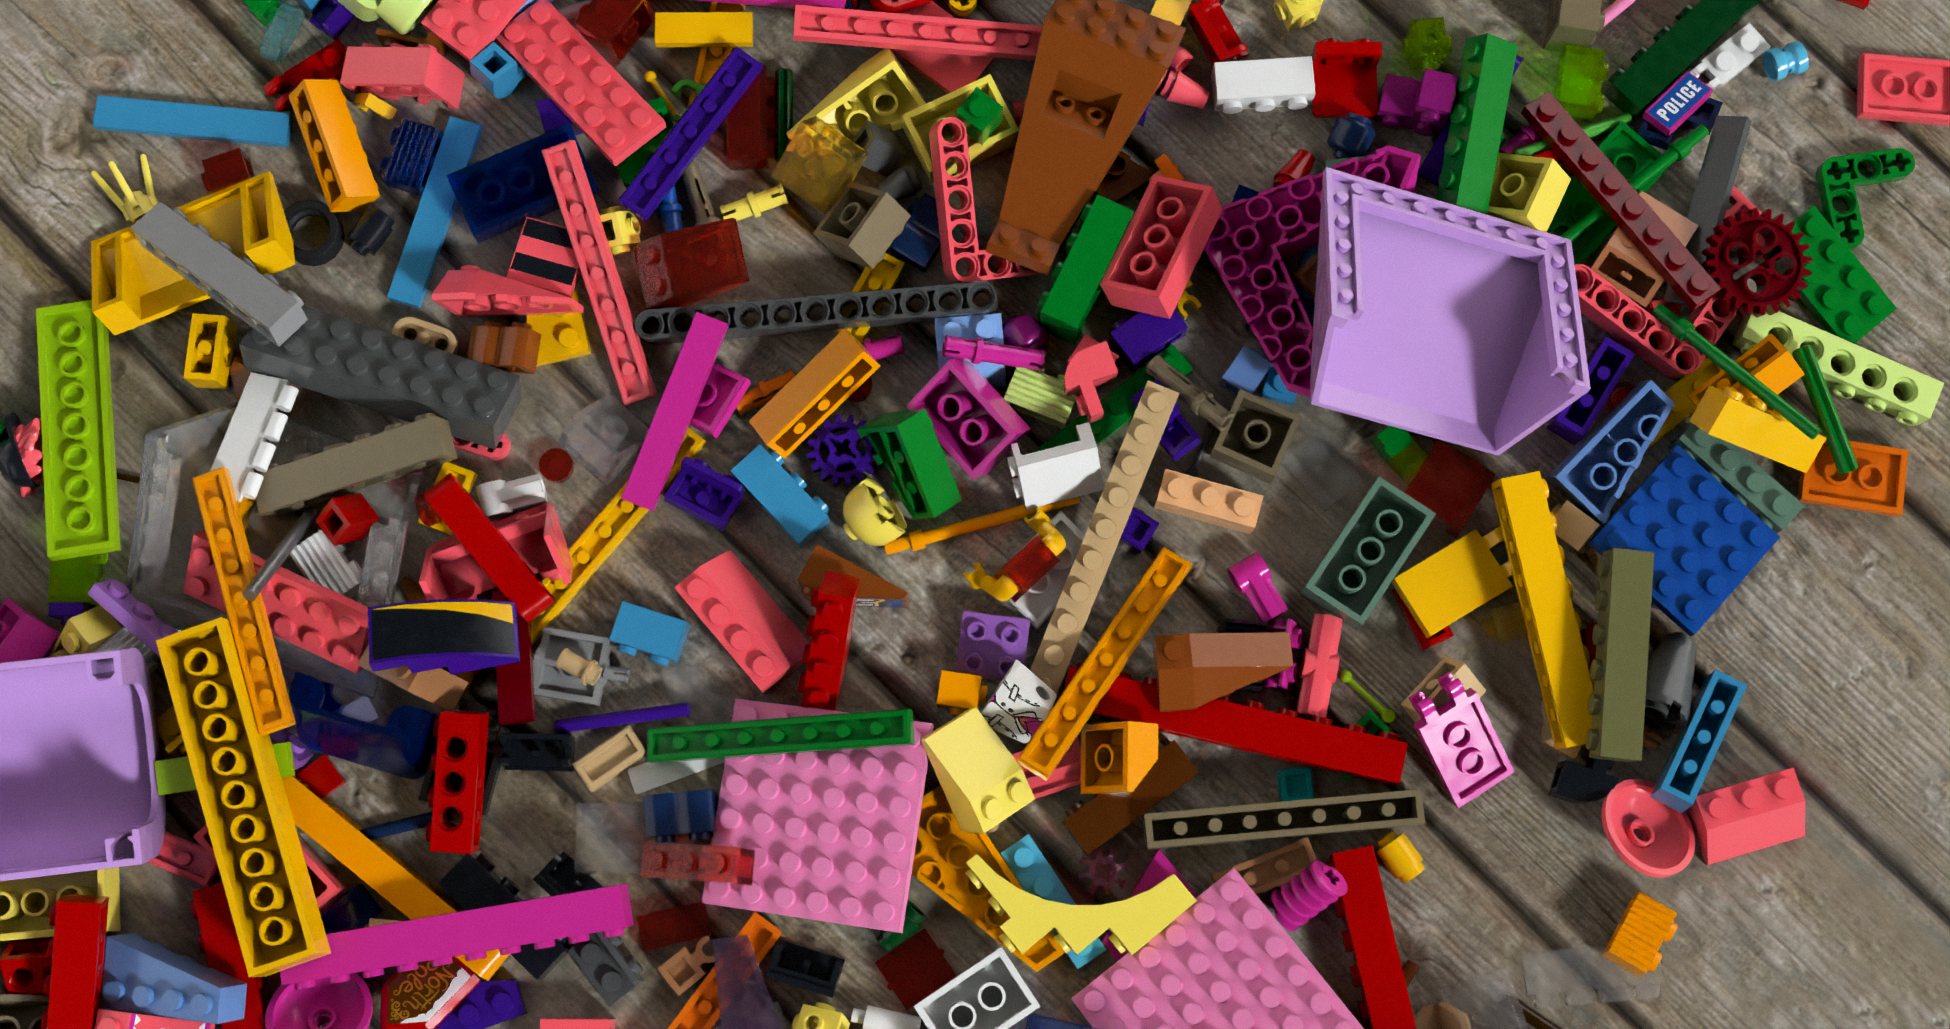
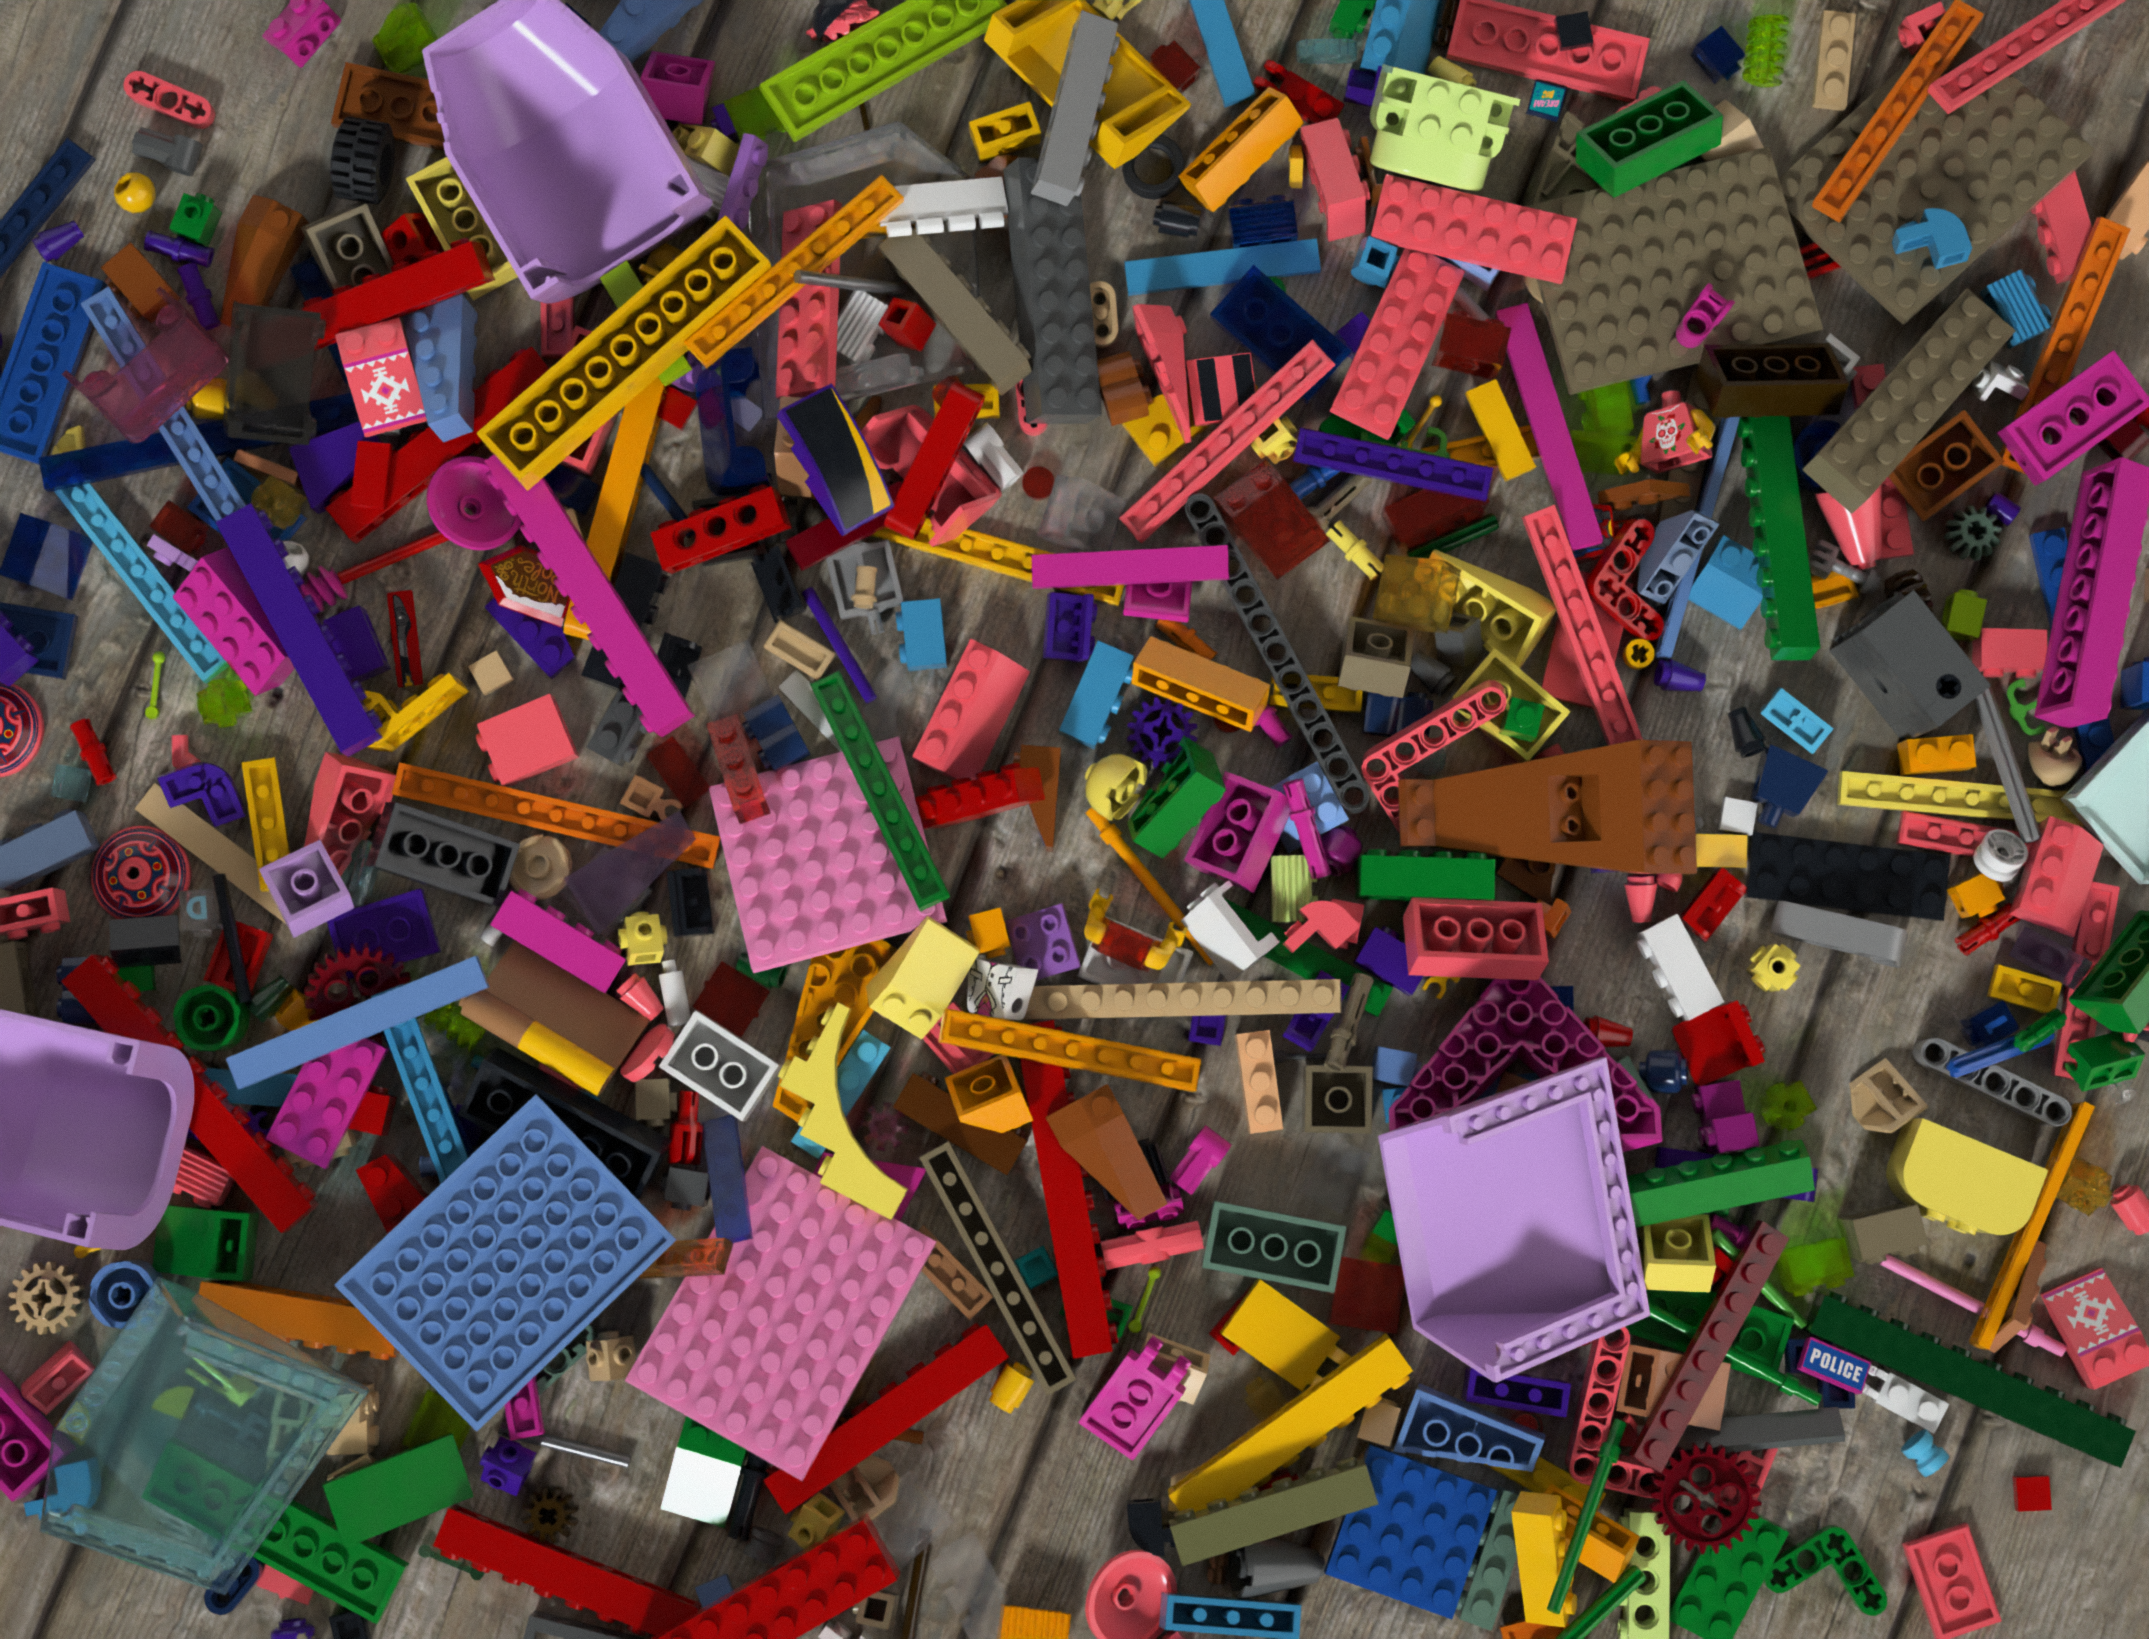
camera: 65 degrees right, 5 degrees up
dark pink piece [1271,860,1348,931] -> none

